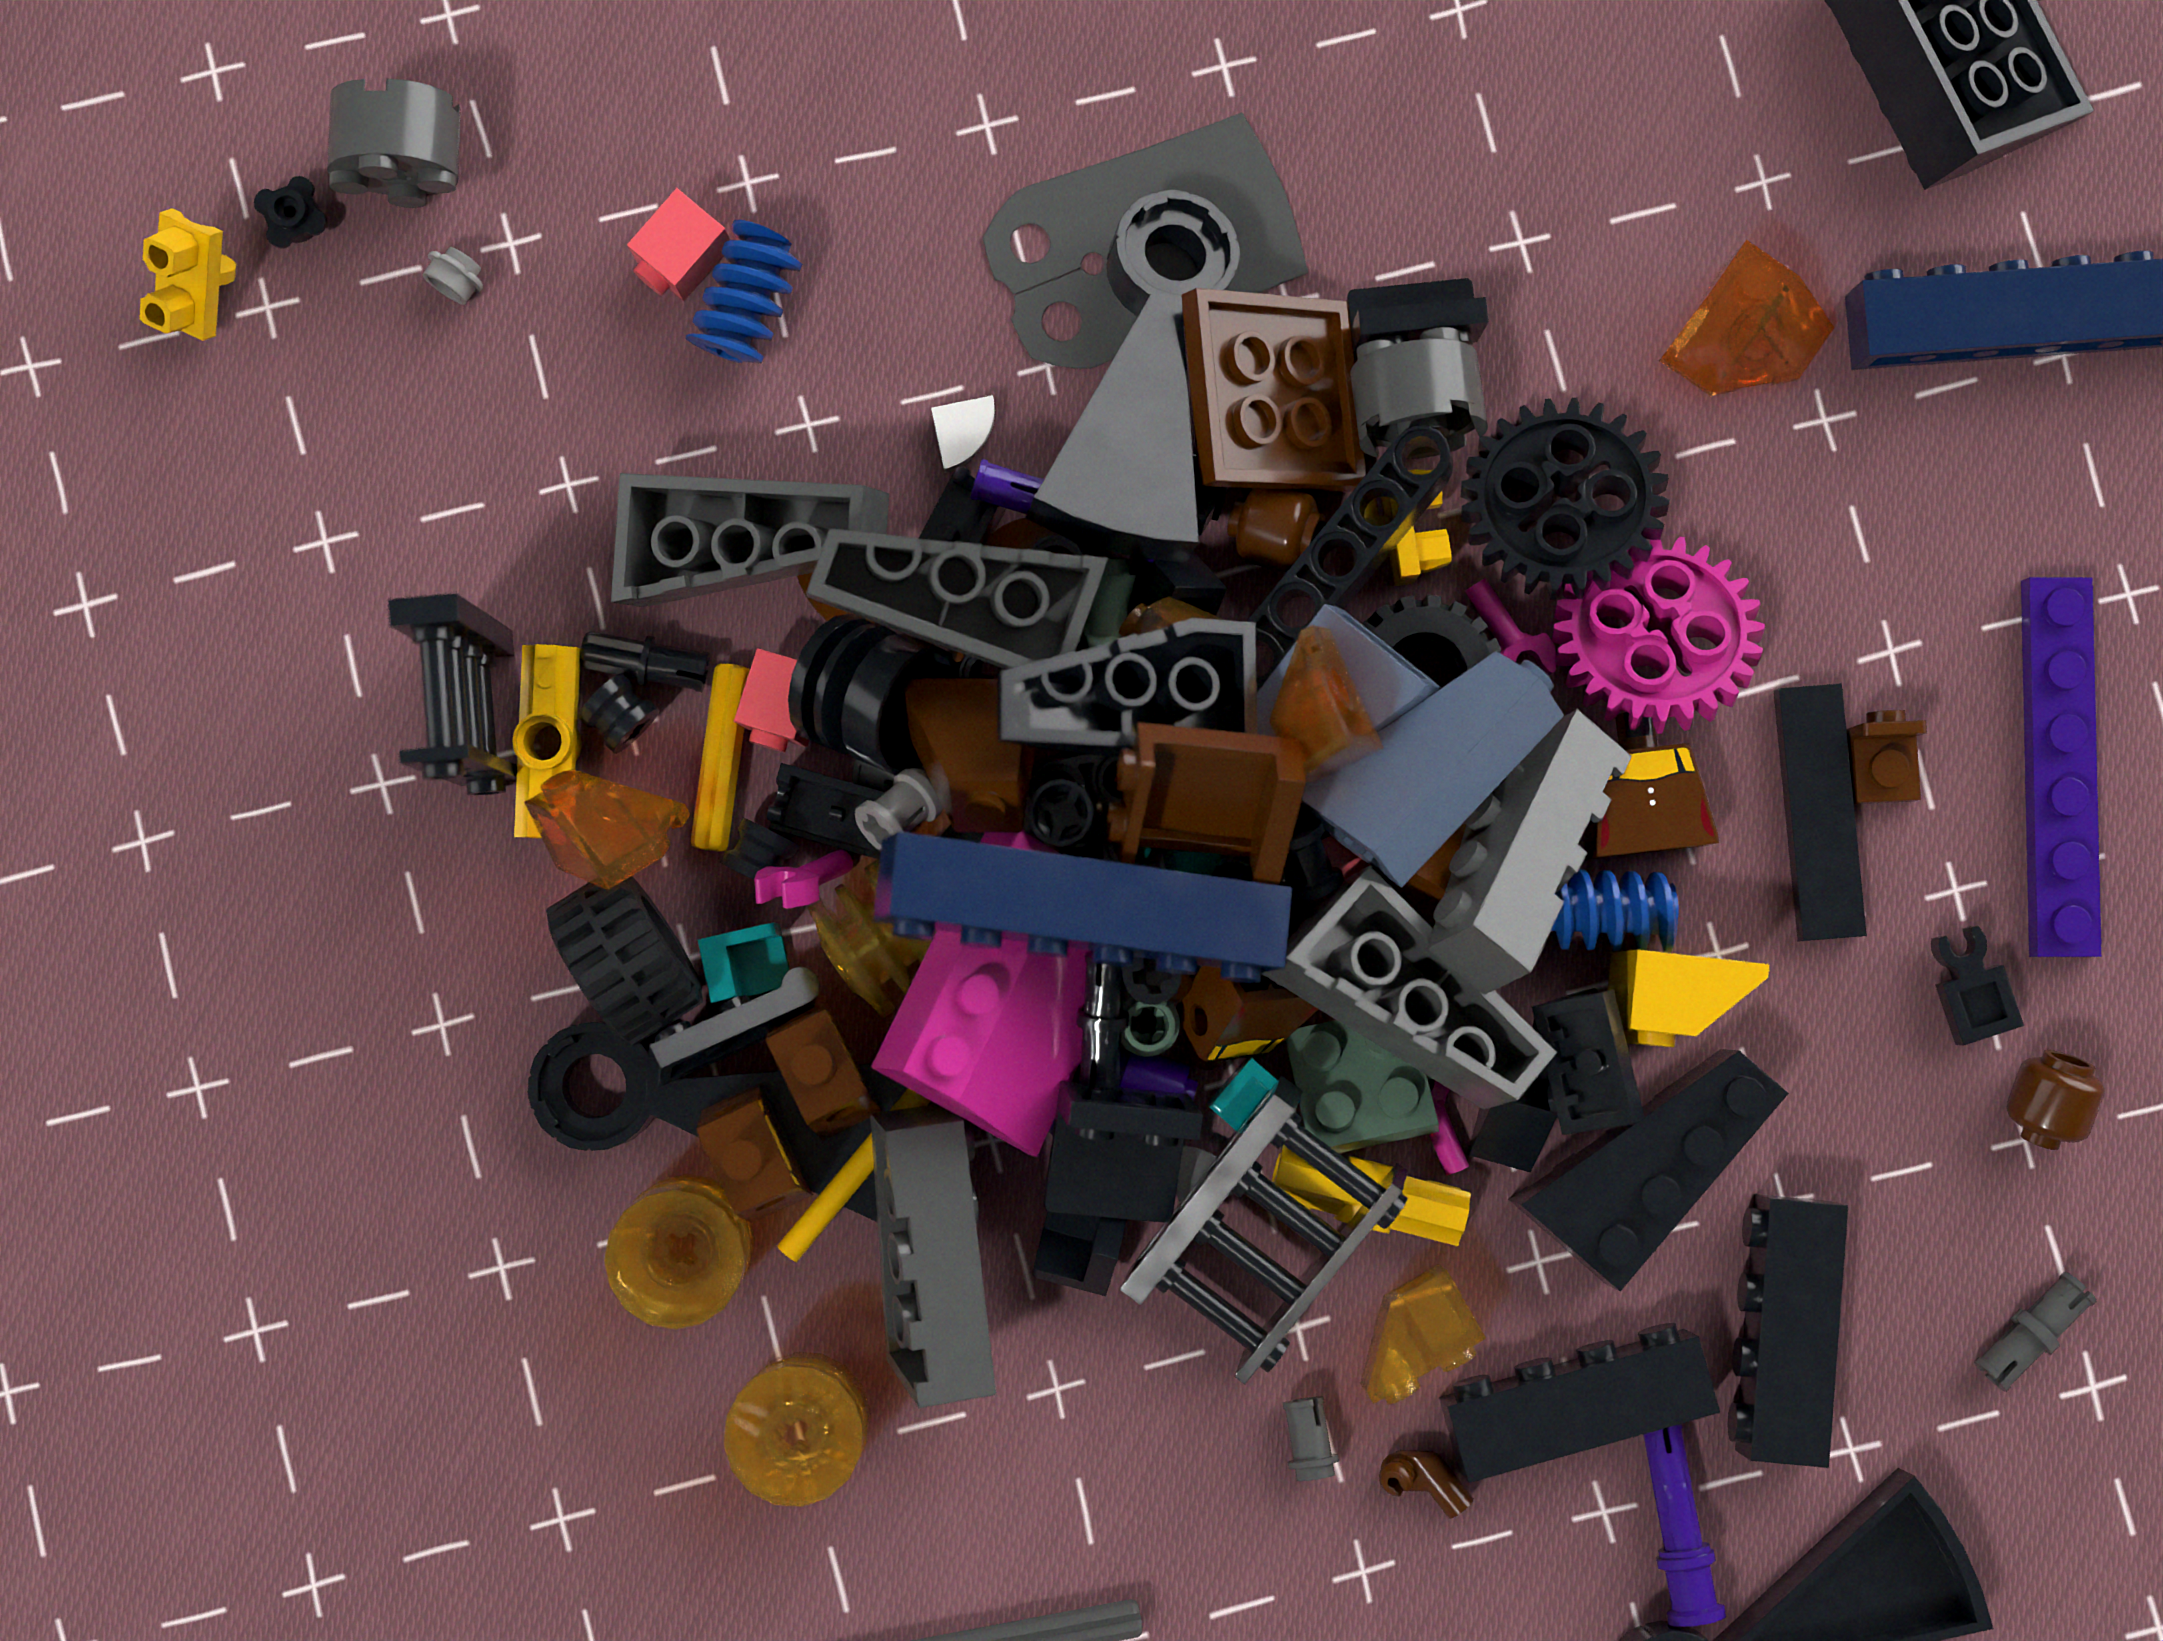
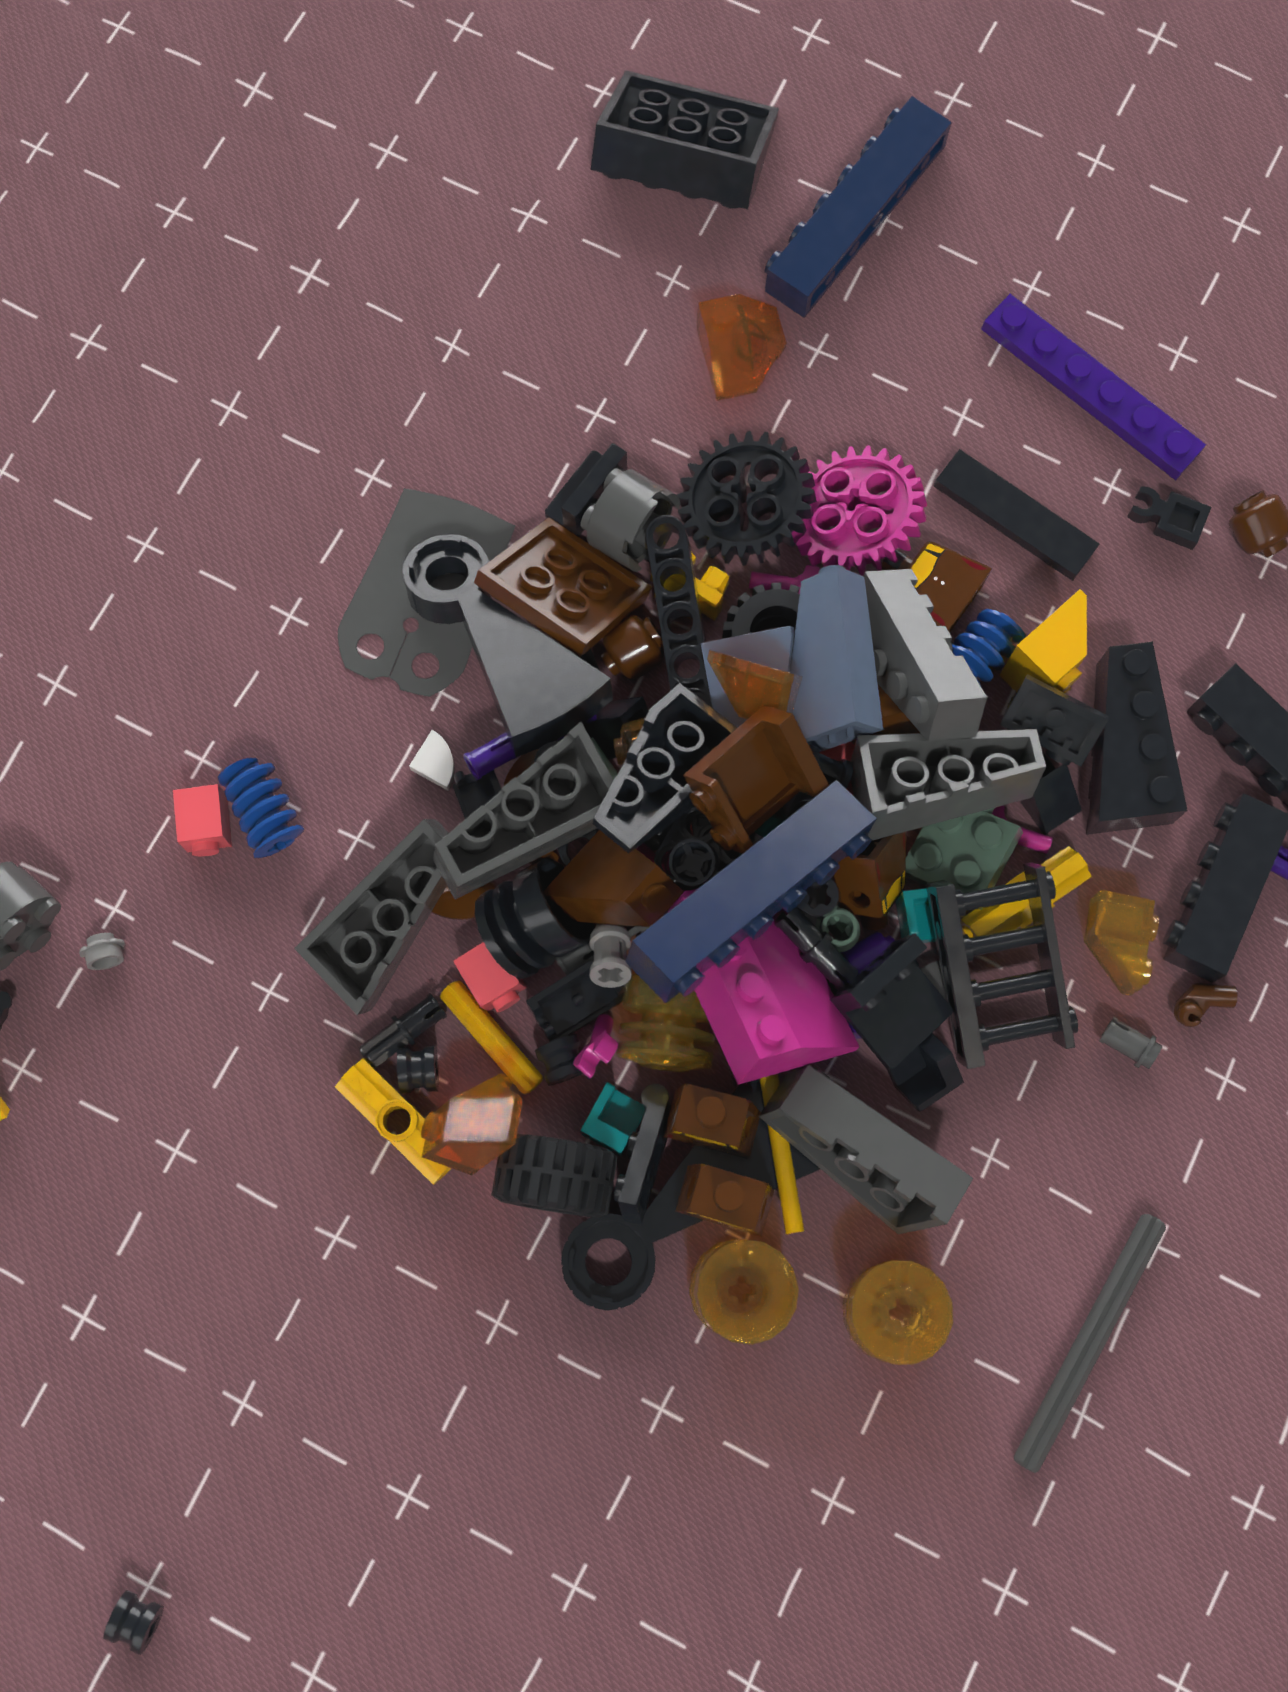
camera: 45 degrees left, 10 degrees down
black fence [388,593,517,795] -> none
reddish brown bracket [1846,710,1927,804] -> none

